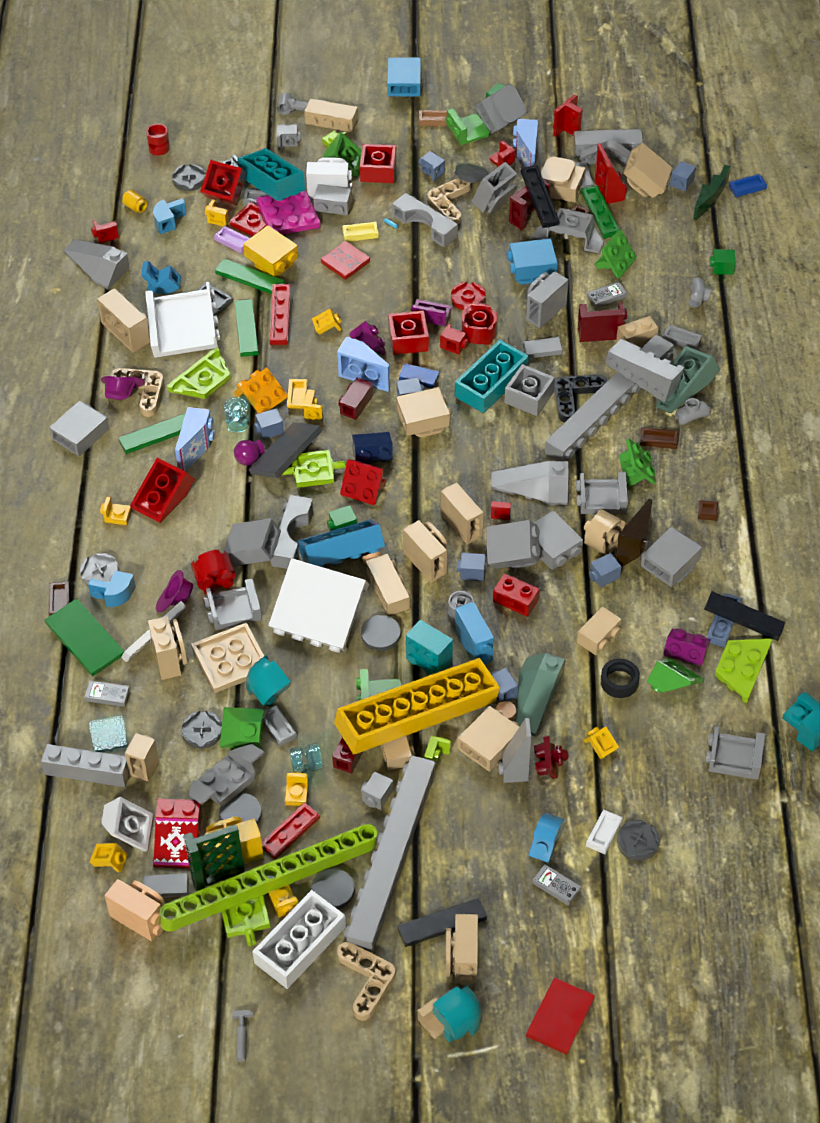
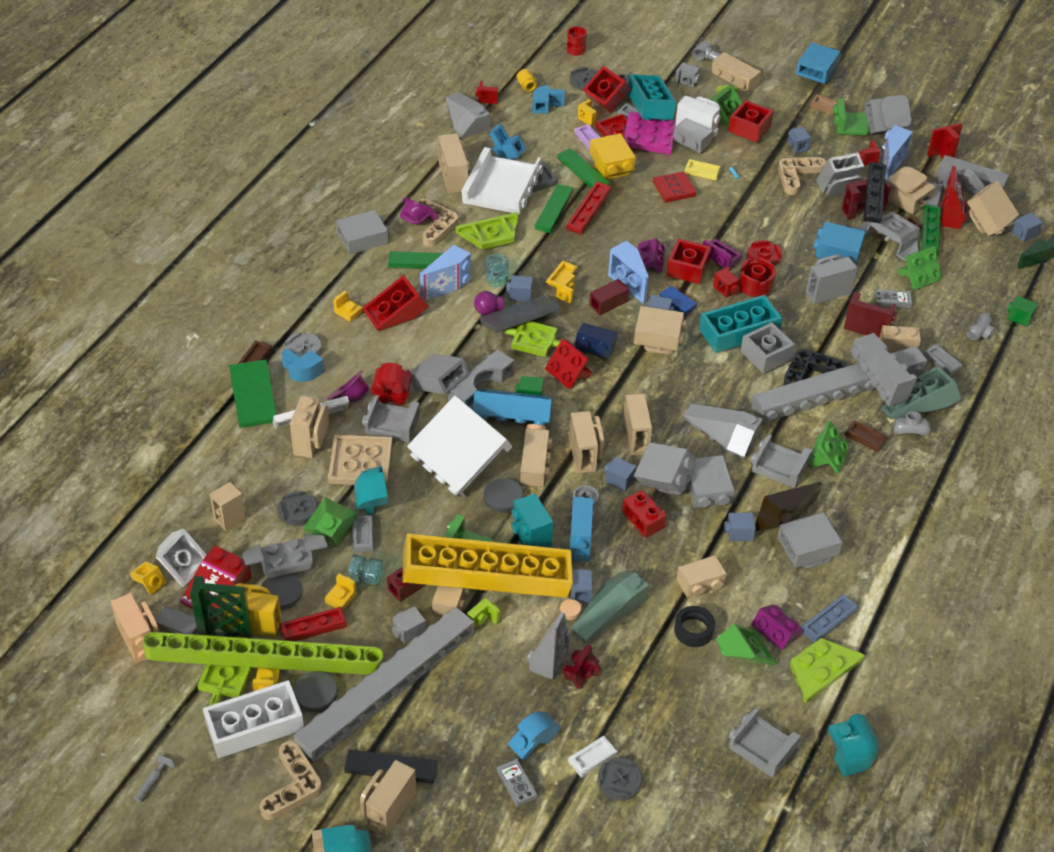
camera: 25 degrees right, 5 degrees down
light grey brick [41,744,129,787] -> none
tile [85,681,130,707] -> none
clear light blue piece [89,715,128,752] -> none
light orange bracket [233,367,288,414] -> none
yellow bracket [312,309,342,335] -> none
light grey arch [392,193,458,247] -> none
dark grey tile [455,164,488,183] -> none
tan brick [457,706,520,772] -> none
red tile [491,501,511,520] -> none
light grey tile [523,337,562,359] -> none
tan brick [584,509,627,555] -> none
yellow bracket [584,726,619,759] -> none
reddish brown tile [698,500,718,521] -> none
black tile [704,591,785,641] -> none

